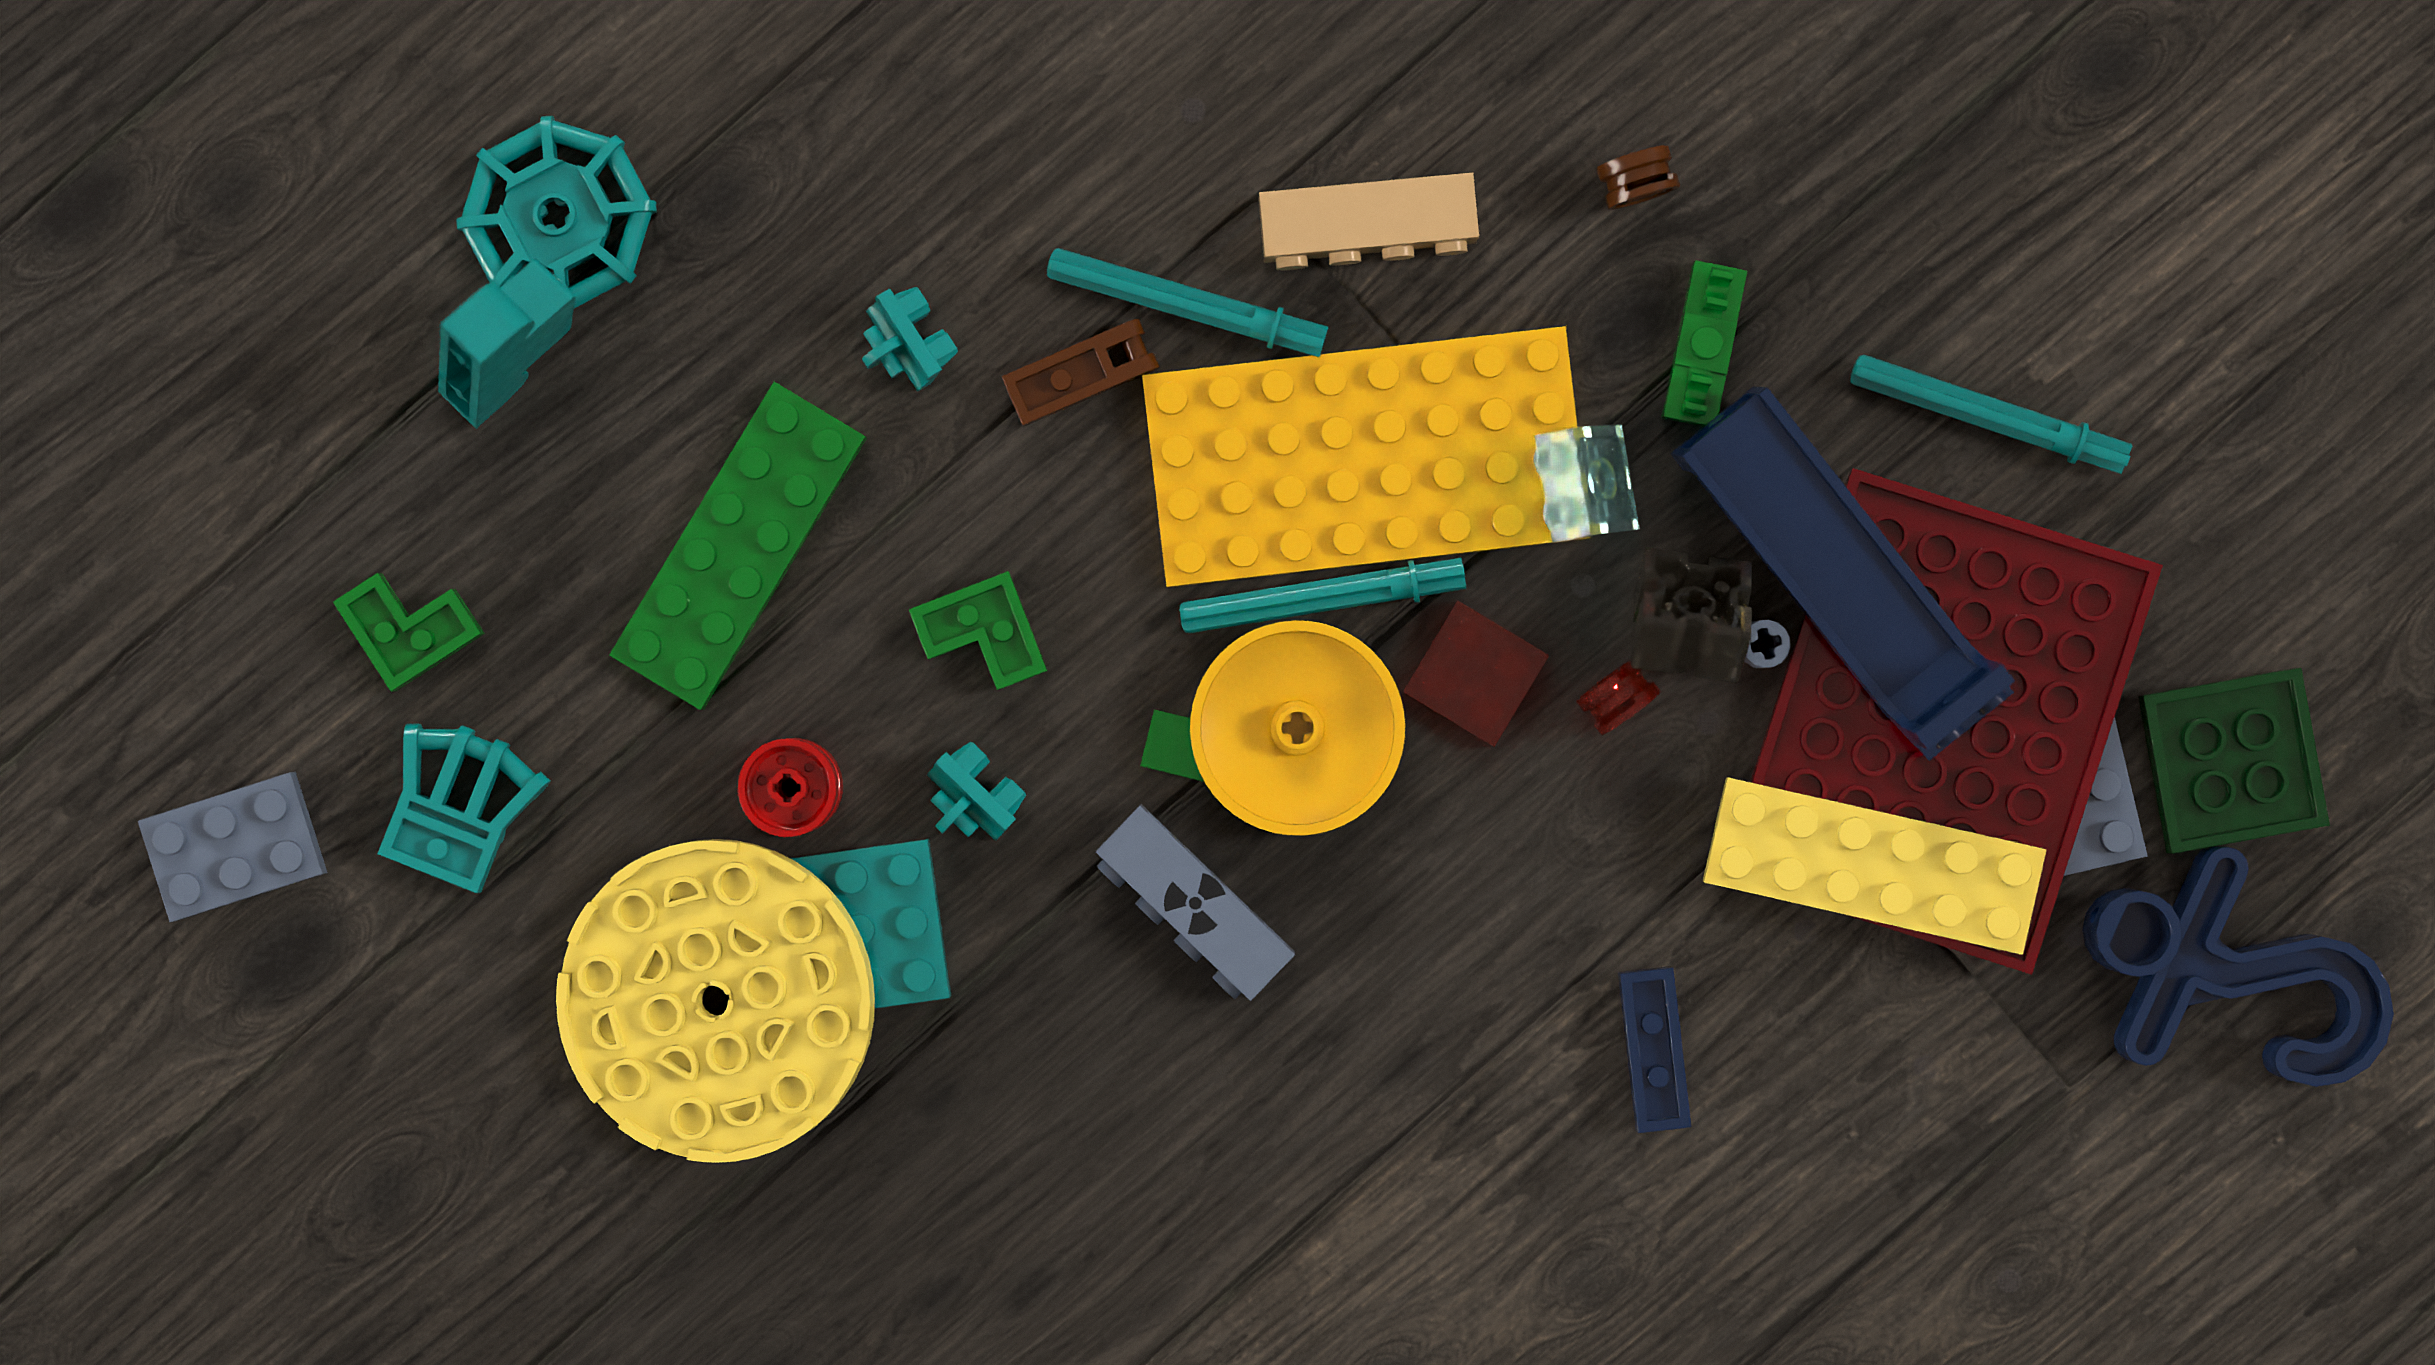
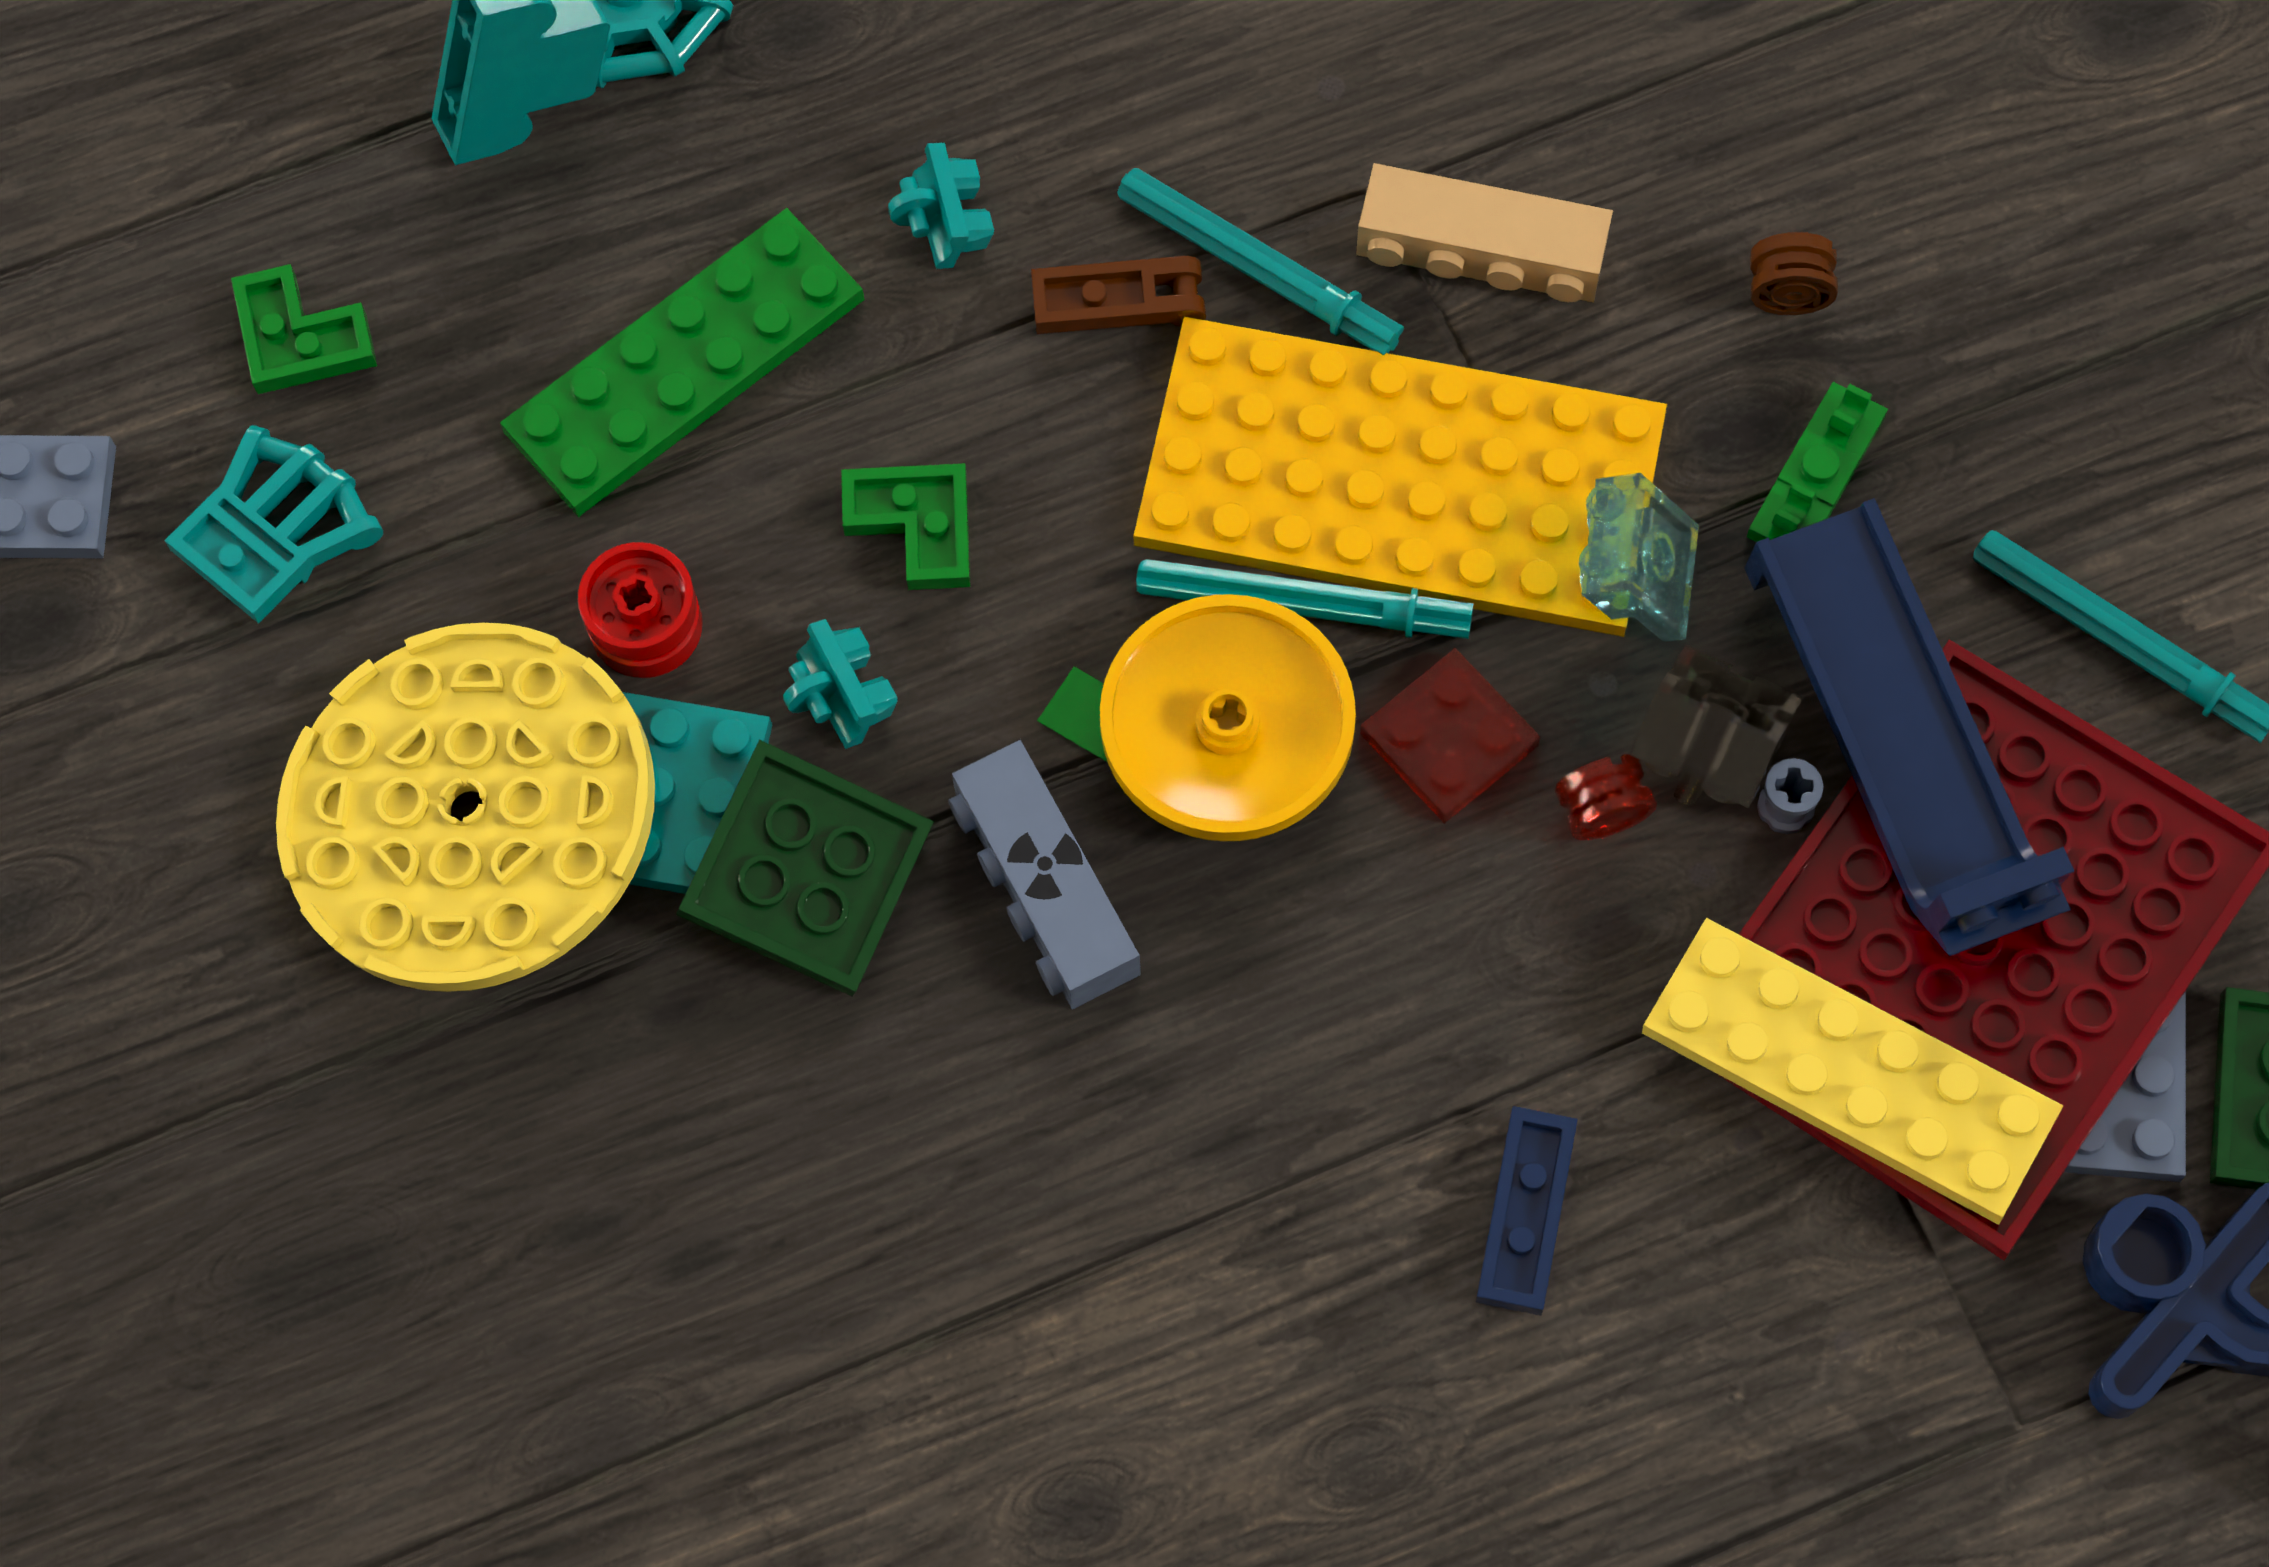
camera: 20 degrees right, 20 degrees down
none -> dark green plate [676,739,934,997]

